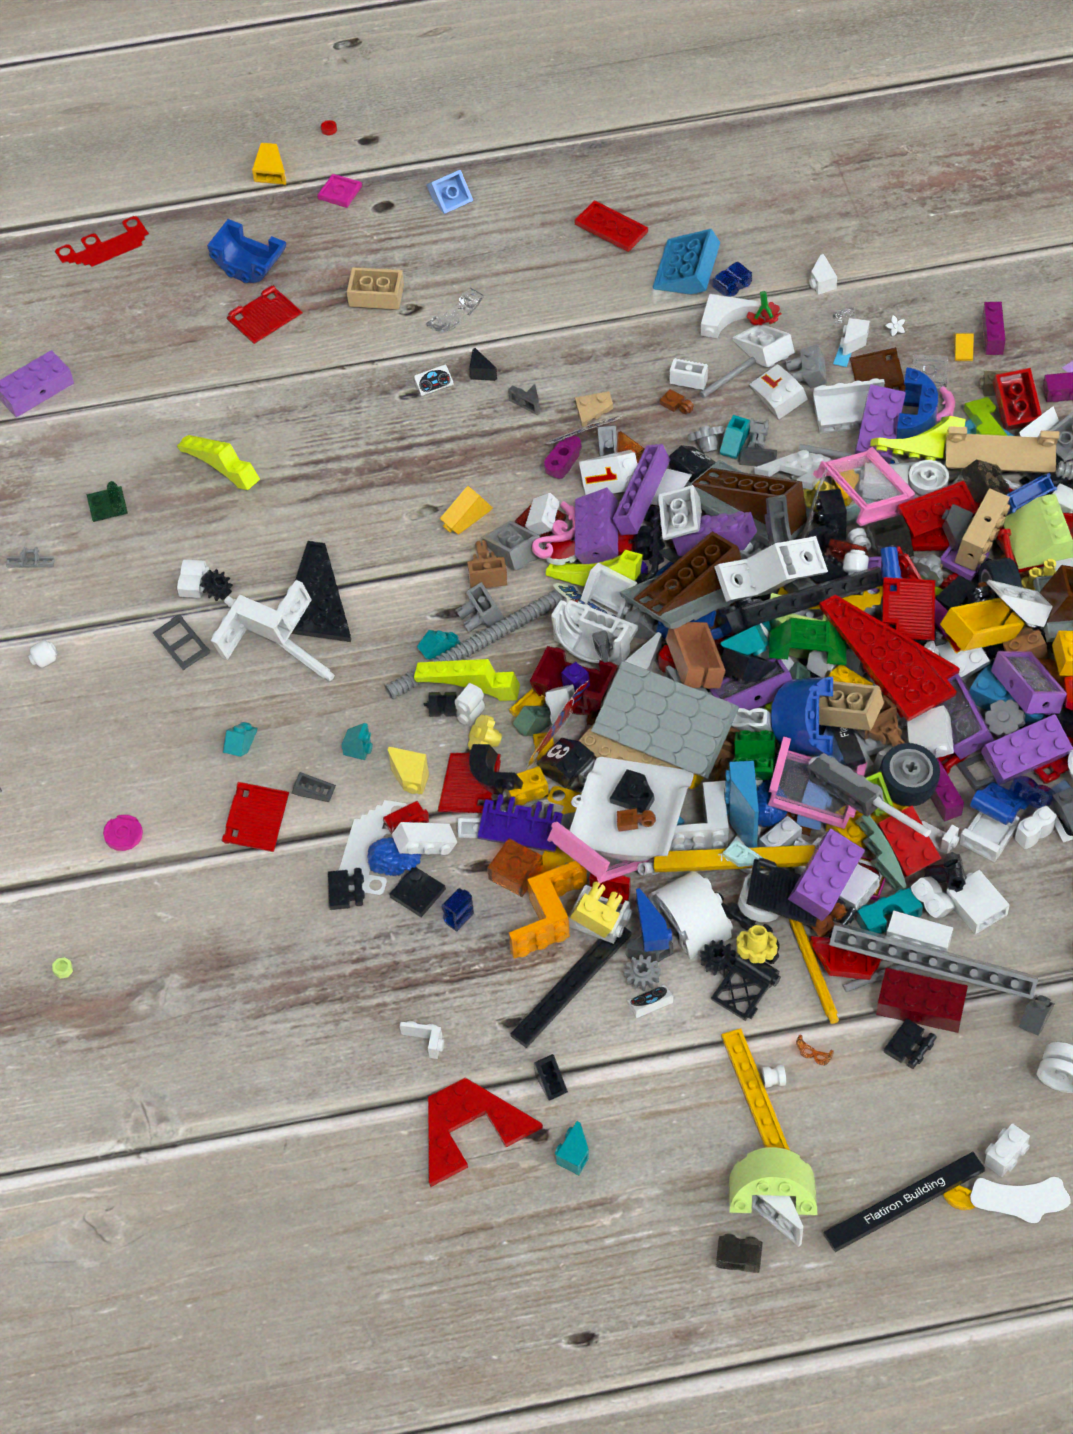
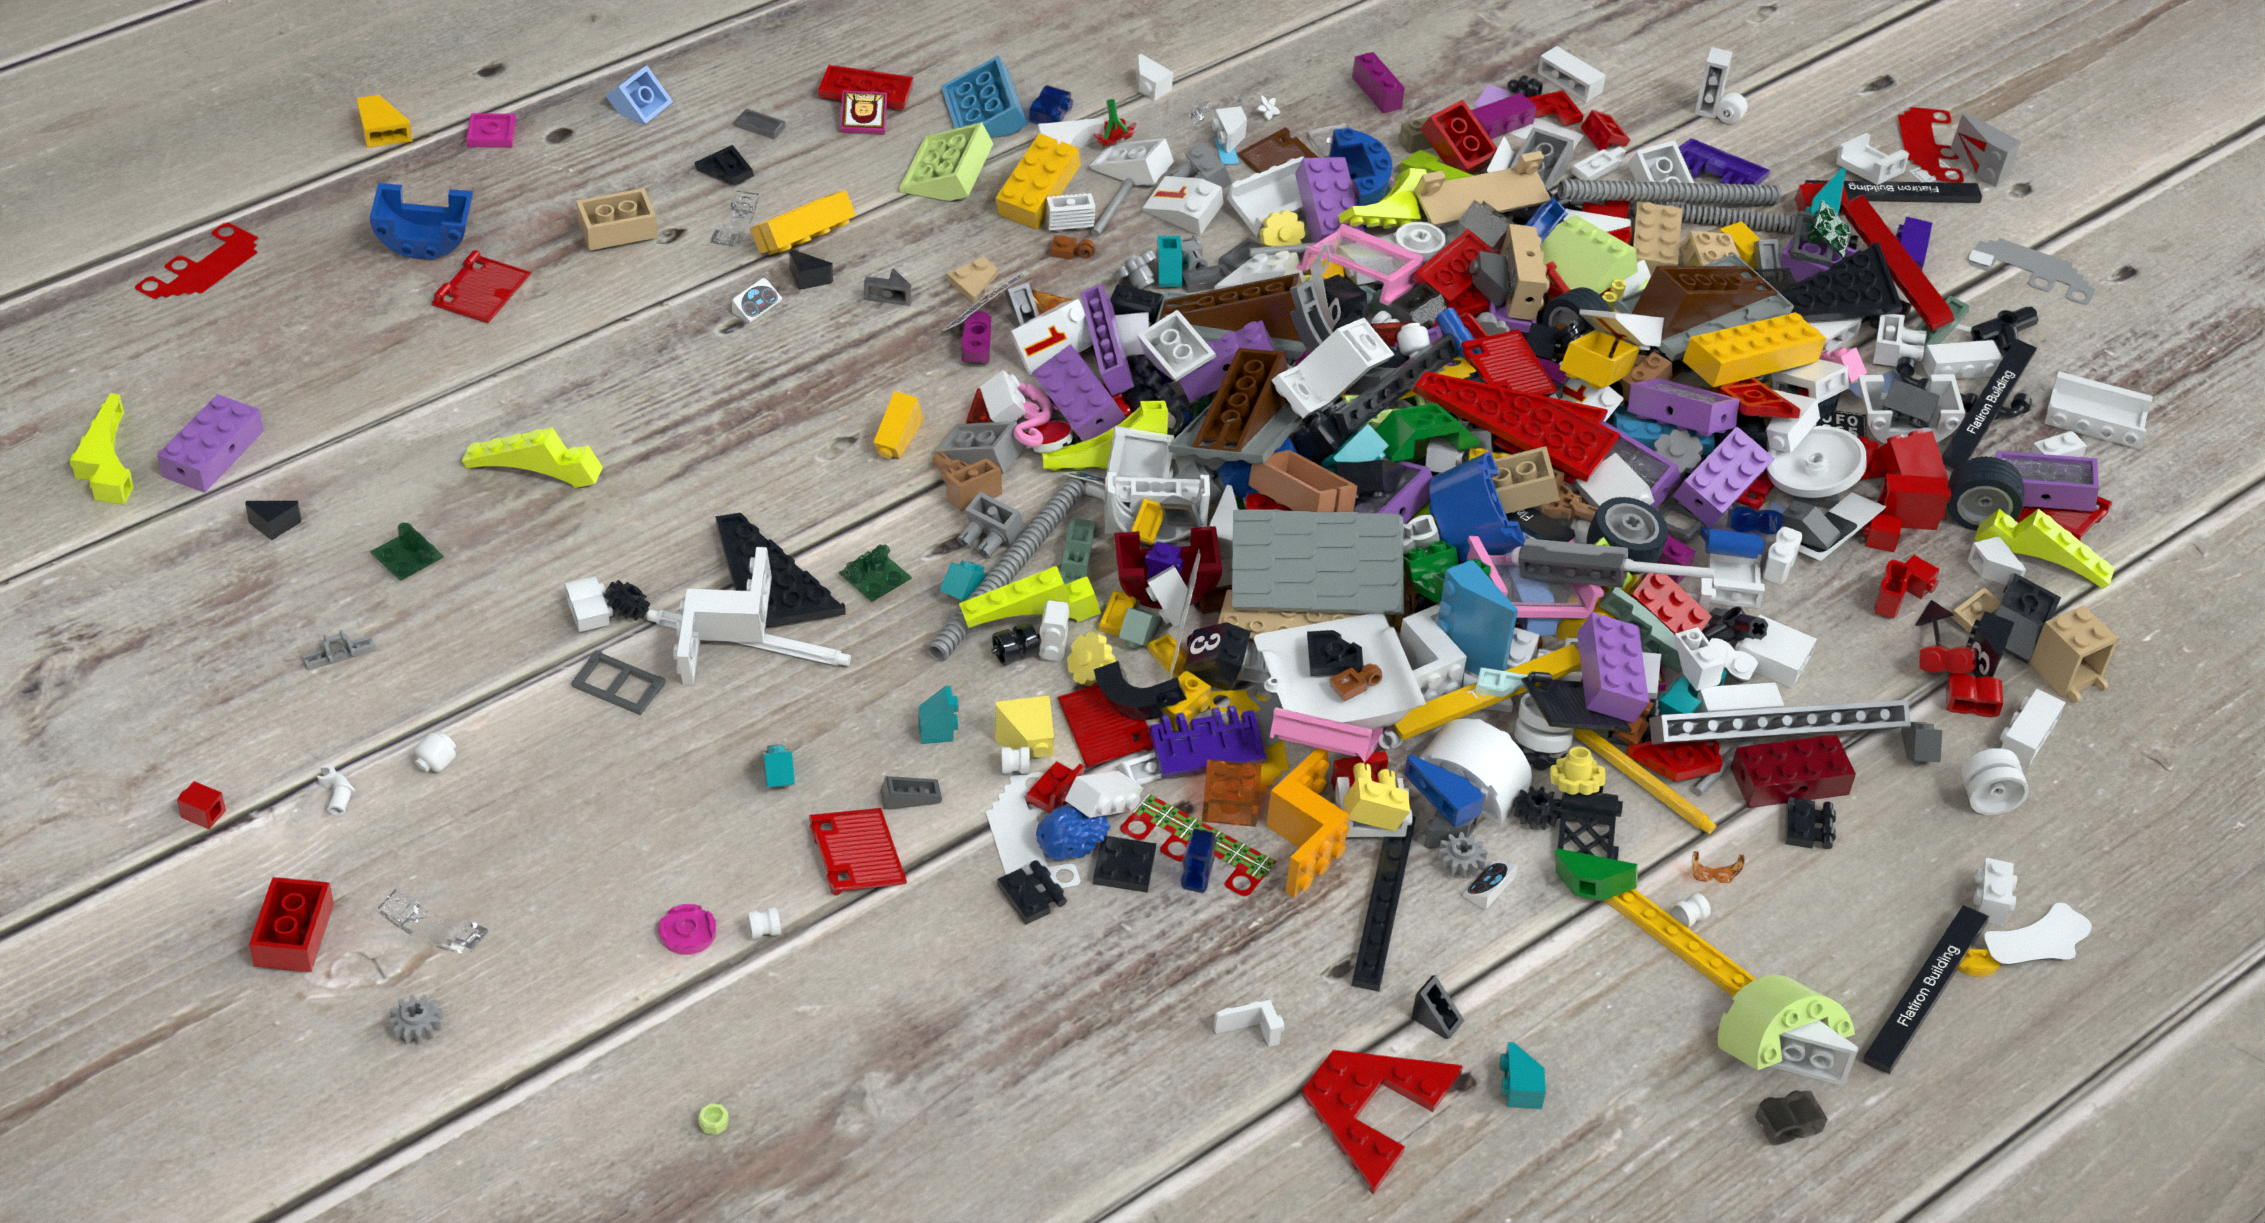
camera: 35 degrees left, 10 degrees down
red tile [321,120,337,136] -> none
yellow slope [953,333,974,361] -> none
none -> black slope [245,501,302,540]
none -> black wing [694,145,754,185]
none -> flat silver tile [735,109,785,139]
none -> white wheel [747,907,781,940]
none -> yellow piece [750,190,856,255]
none -> clear green hinge [839,544,912,602]
none -> tile [840,91,887,134]
none -> yellowish green slope [899,122,993,201]
none -> yellow piece [995,133,1081,230]
none -> white wheel [1001,747,1030,774]
none -> sand green slope [1060,518,1096,585]
none -> piece [1121,794,1277,896]
none -> yellow tile [1131,498,1164,545]
none -> flat silver tile [1218,238,1264,272]
none -> light yellow plant [1259,210,1305,247]
none -> green slope [1555,848,1638,901]
none -> white slope [1674,627,1725,691]

